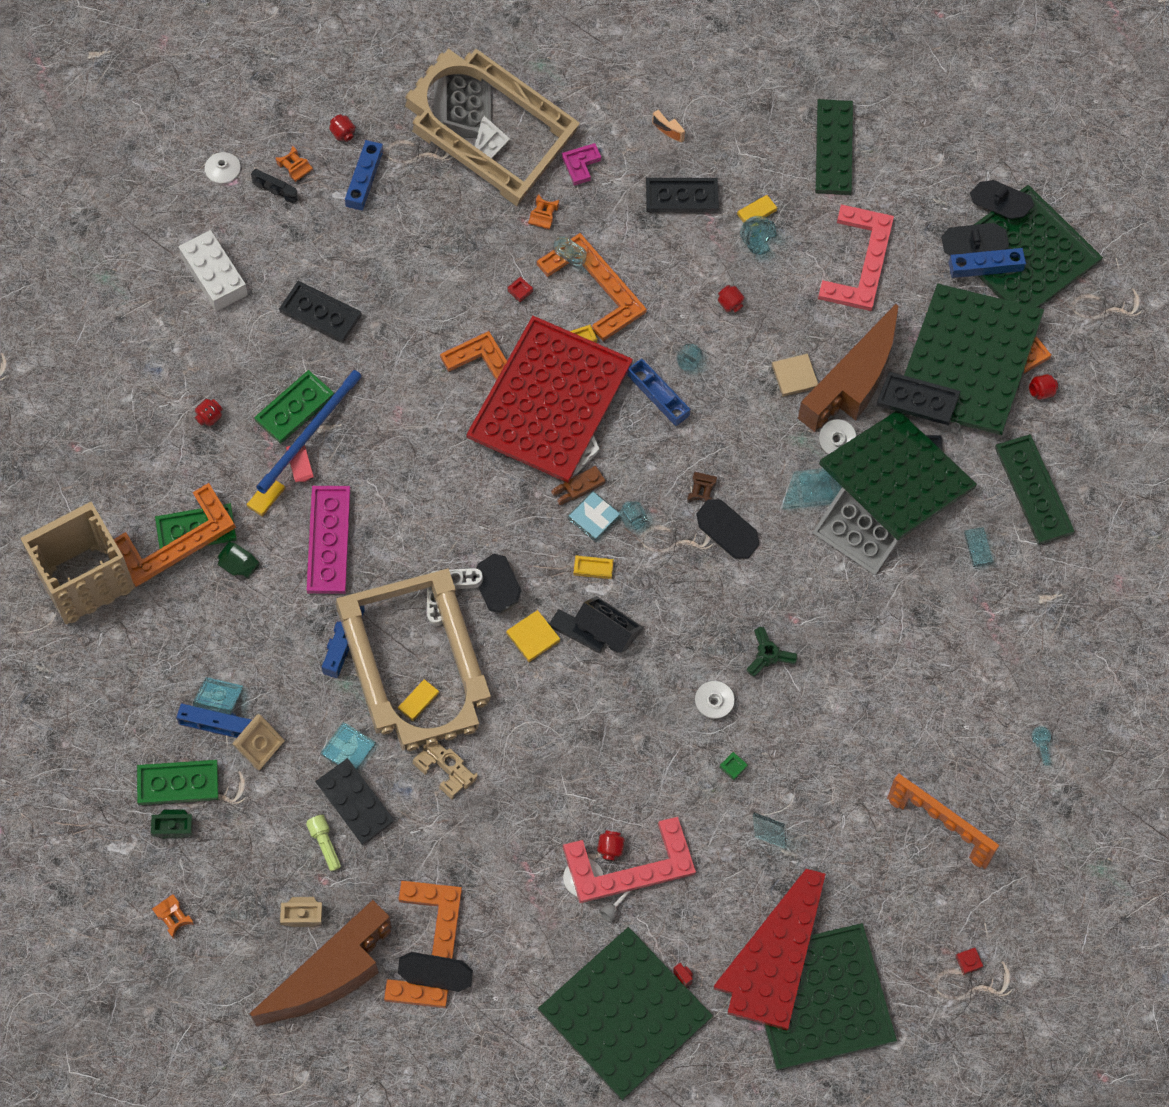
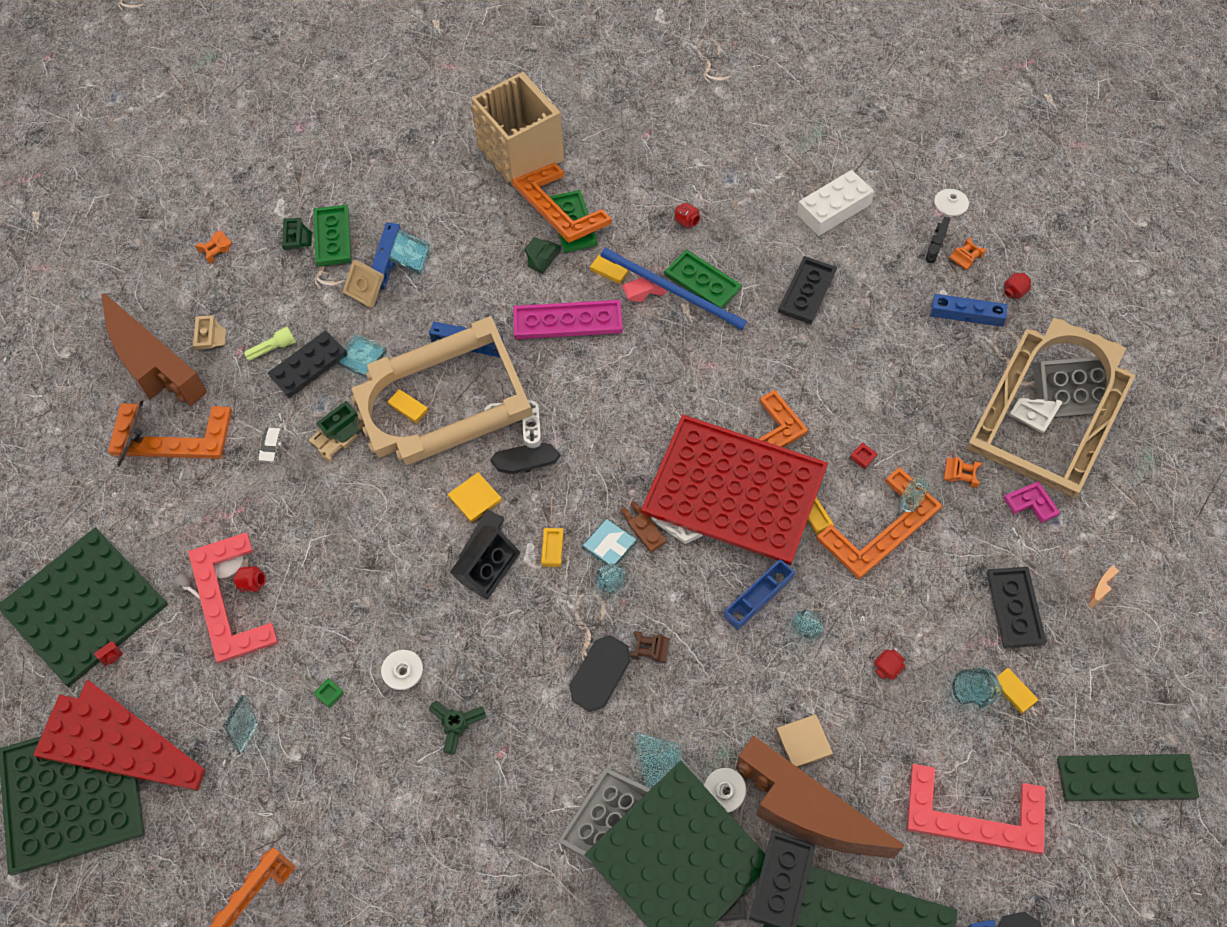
camera: 90 degrees right, 5 degrees down
none -> slope [257,426,284,464]
none -> dark green slope [316,401,359,443]

